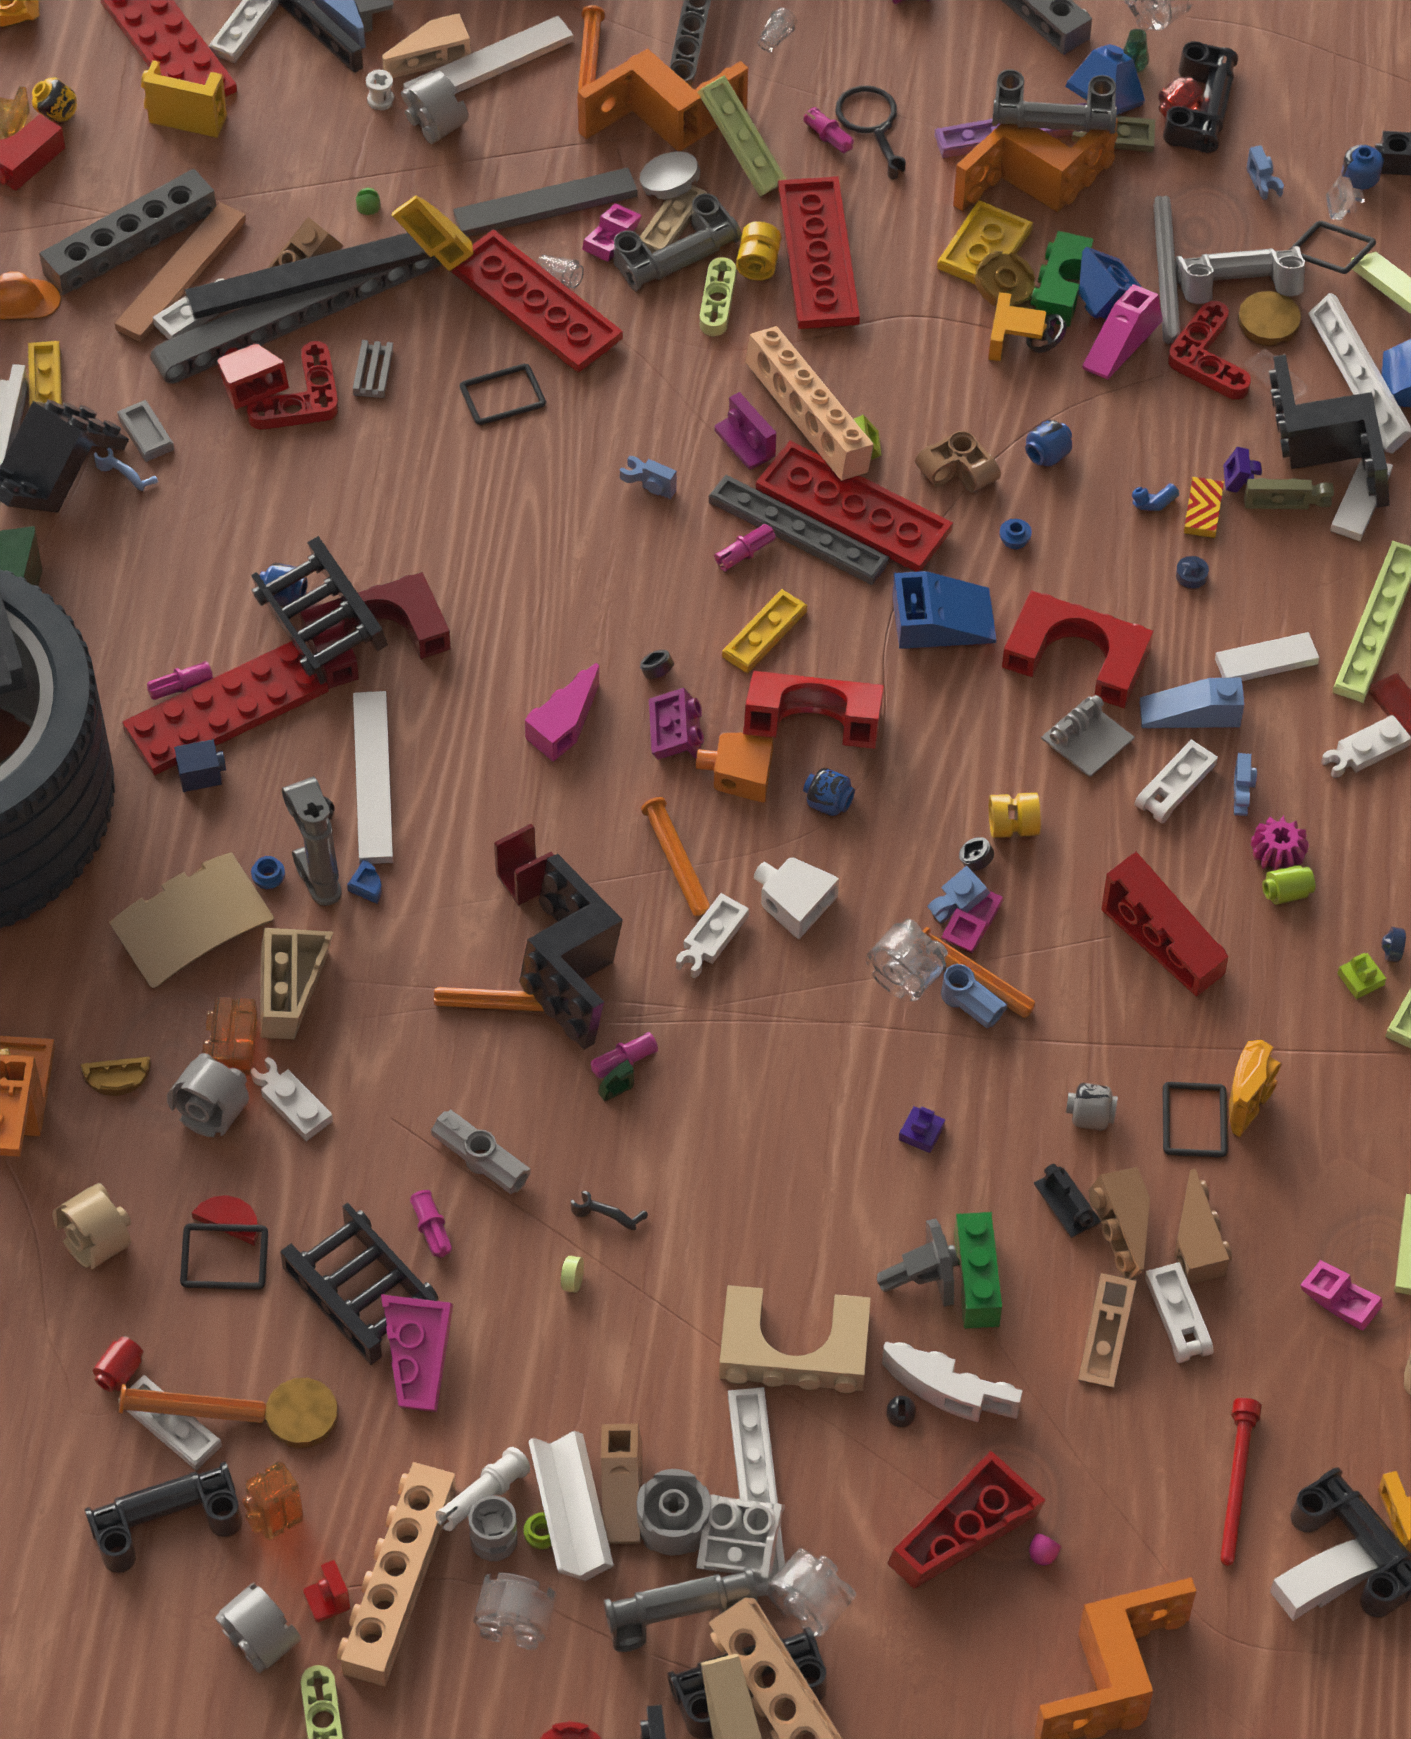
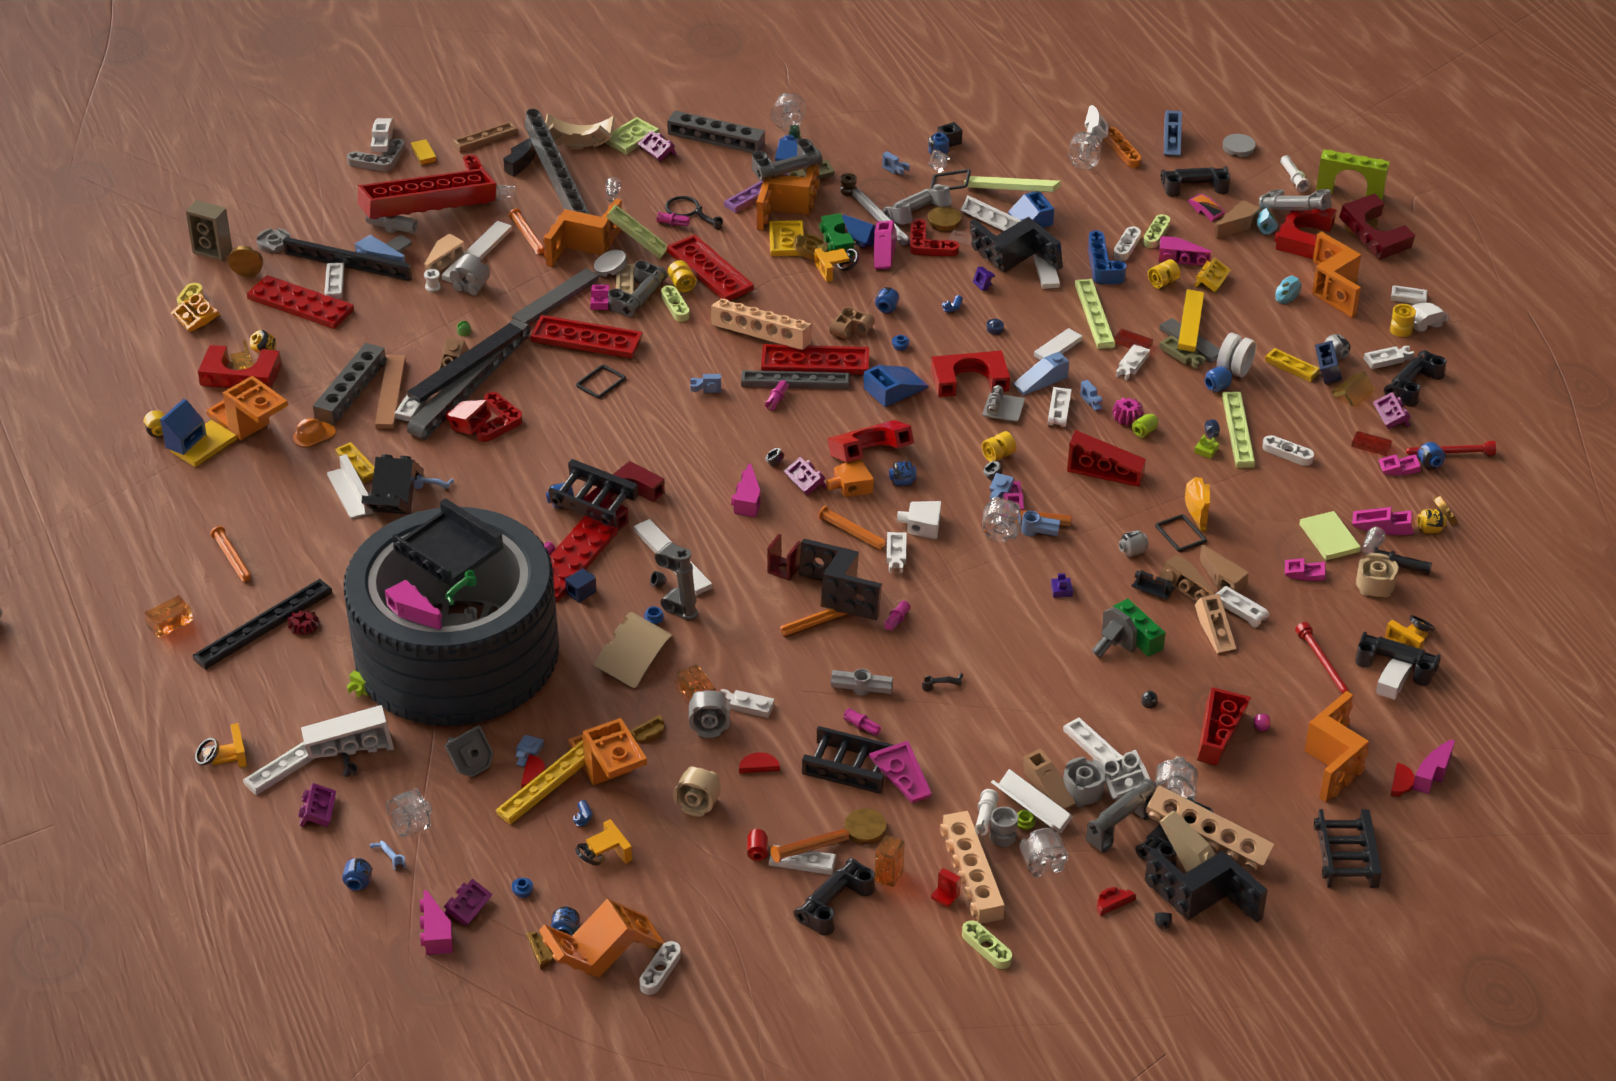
camera: 30 degrees left, 15 degrees down
light grey tile [117,400,174,462] -> none
yellow panel [141,61,227,137] -> none
black piece [180,1223,268,1290] -> none
light grey brick [215,1582,302,1673] -> none
tan wedge [260,928,333,1039] -> none
blue tile [347,860,382,904] -> none
light grey tile [353,340,394,398] -> none
yellow slope [392,195,473,271] -> none
clear cone [537,254,584,289] -> none
yellowish green tile [561,1256,584,1293] -> none
dark green tile [598,1060,634,1102] -> none
magenta bracket [715,392,777,470] -> none
tan arch [719,1285,871,1393] -> none
yellow tile [722,589,807,674] -> none
white slope [882,1342,1023,1422] -> none
clear red head [1158,76,1203,118] -> none
black piece [1163,41,1239,153] -> none
tile [1184,477,1224,538] -> none
olive plate [1244,478,1334,509] -> none
none -> dark brown wheel [840,173,857,196]

